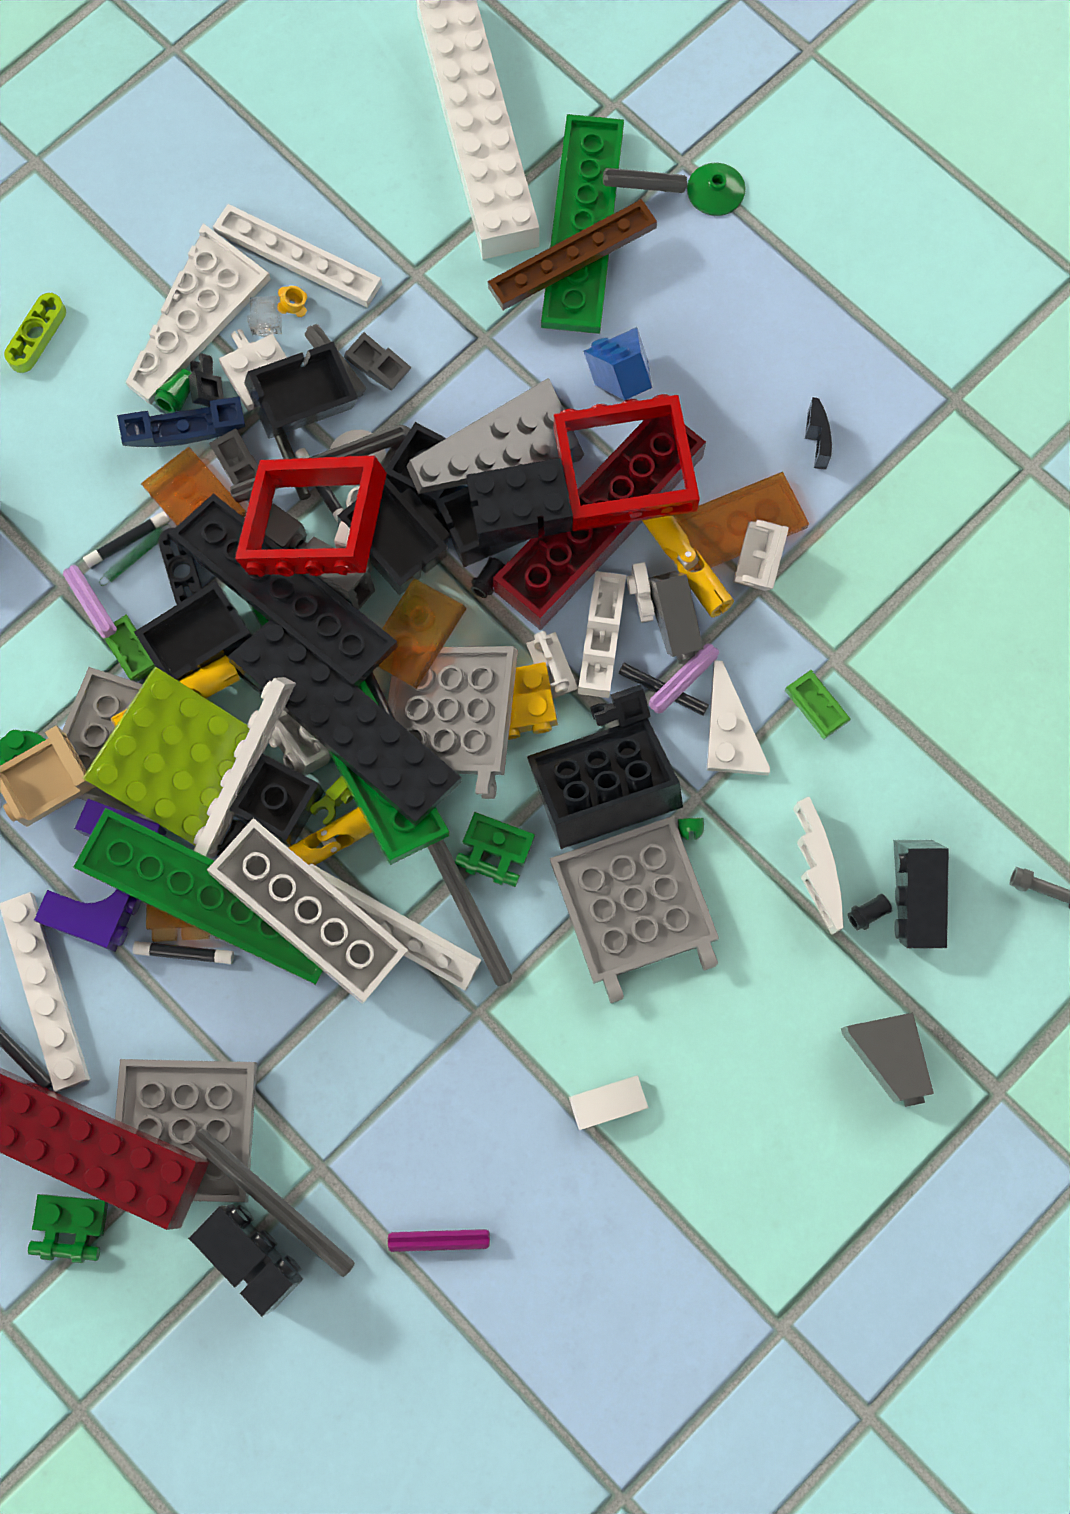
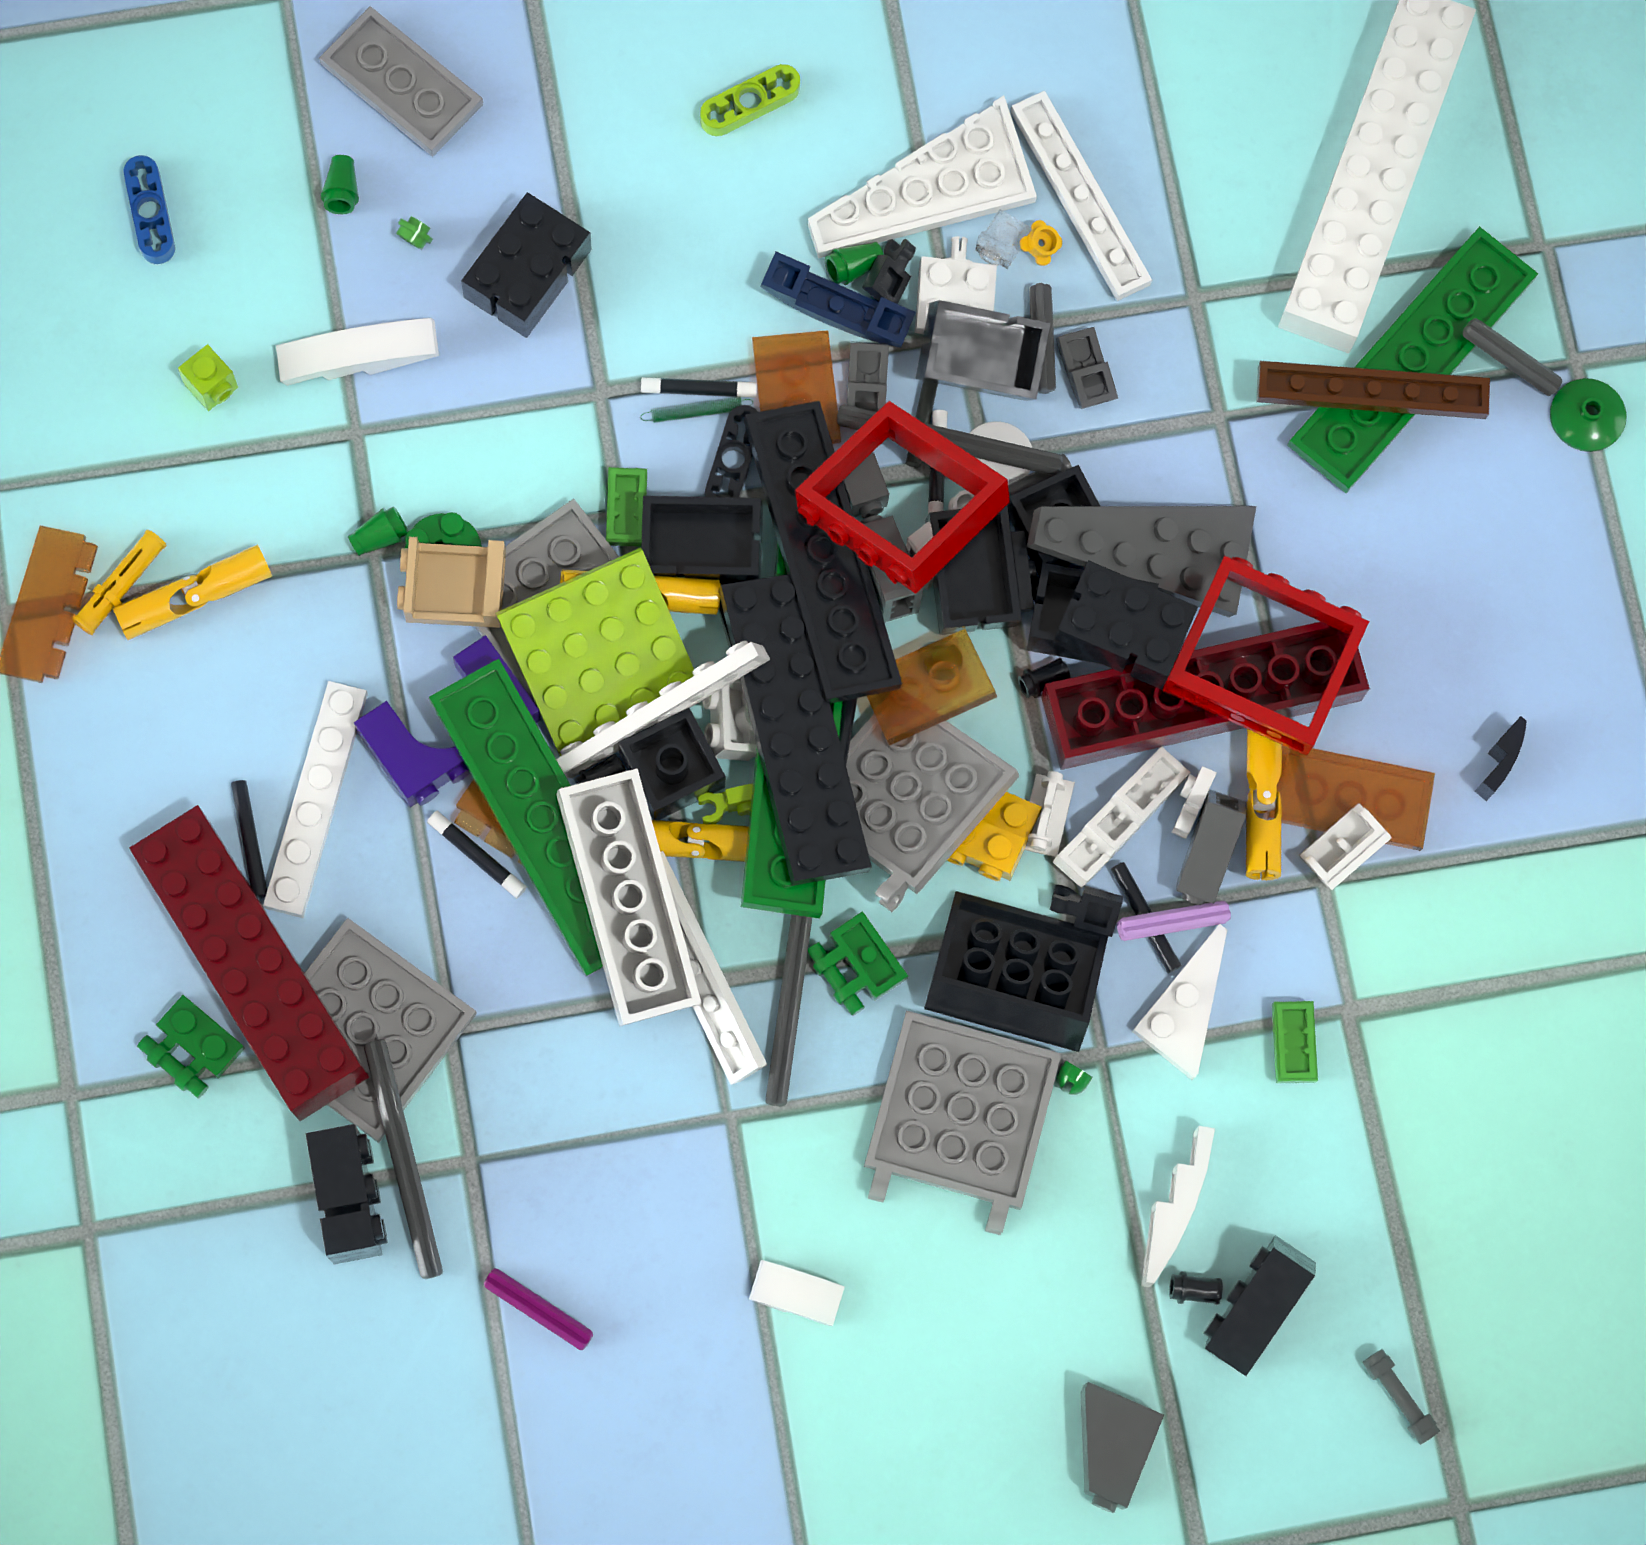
camera: 25 degrees right, 0 degrees up
lavender axle [63,565,117,638] -> none
blue wedge [583,327,653,401] -> none

